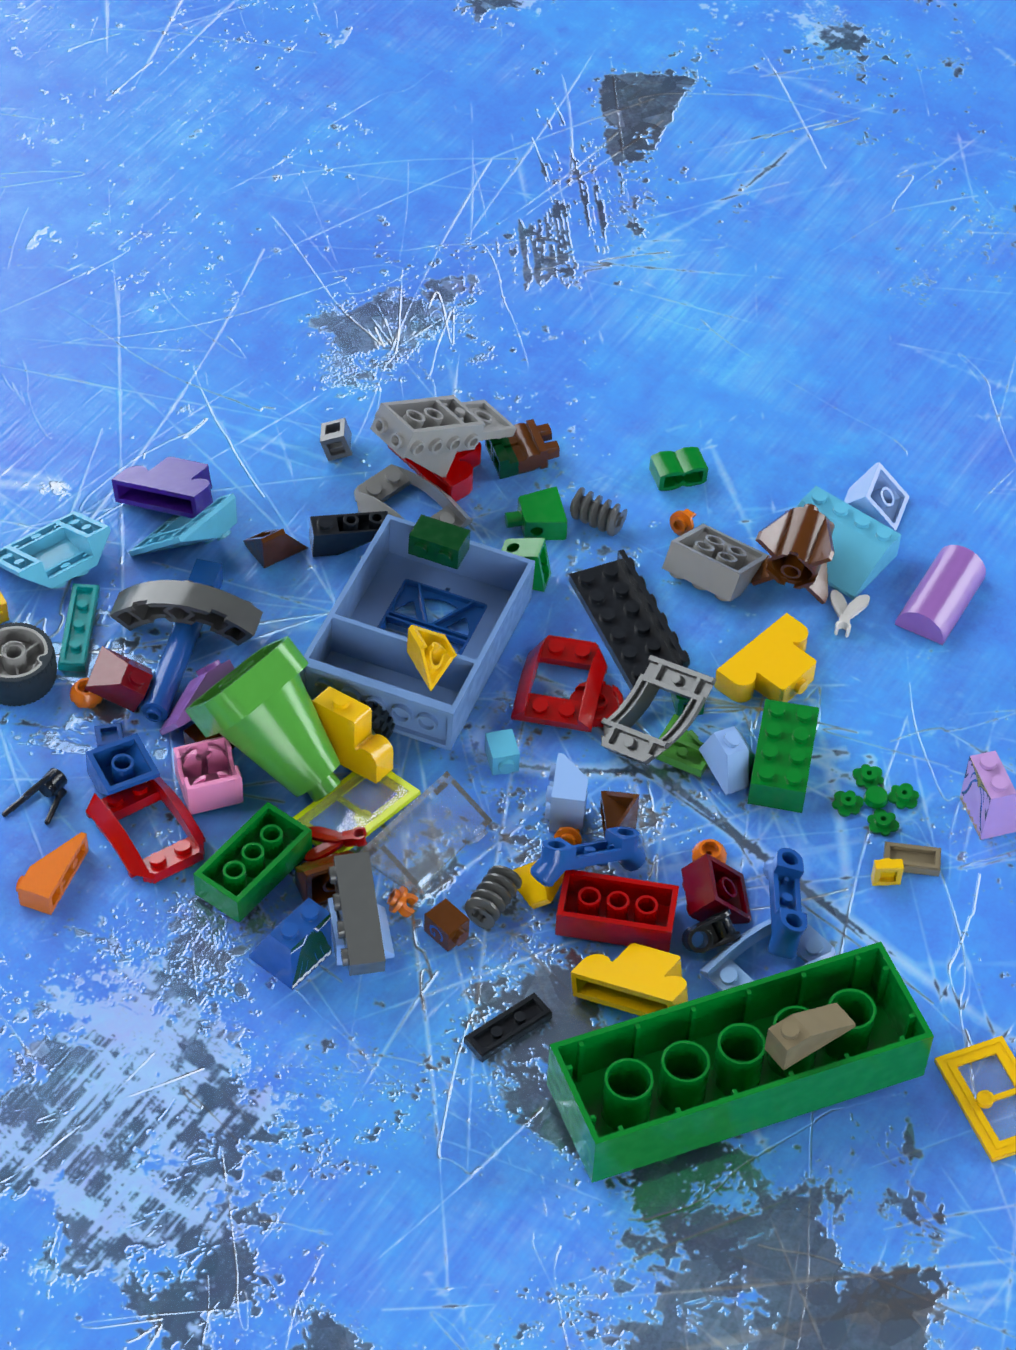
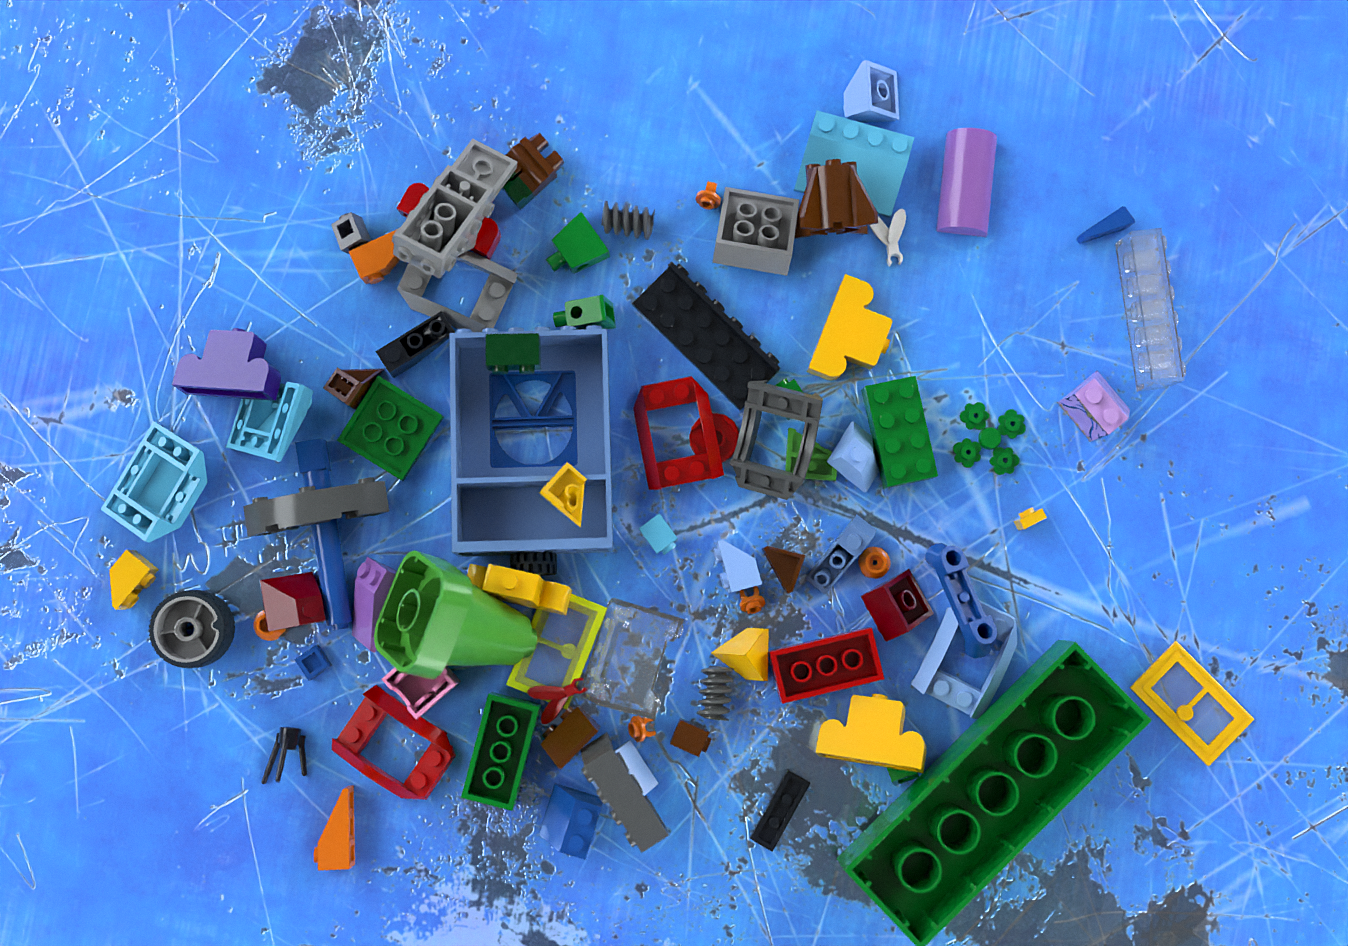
camera: 25 degrees left, 35 degrees up
teal tile [58,584,100,672] -> none
blue slope [85,733,160,796] -> none
blue plate [530,827,646,887] -> none
green brick [649,447,708,491] -> none
black piece [682,909,741,953] -> none
dark tan slope [765,1003,856,1070] -> none
dark tan tile [883,841,941,876] -> none
none -> green plate [337,376,444,481]
none -> orange slope [348,229,400,284]
none -> medium blue slope [805,514,877,594]

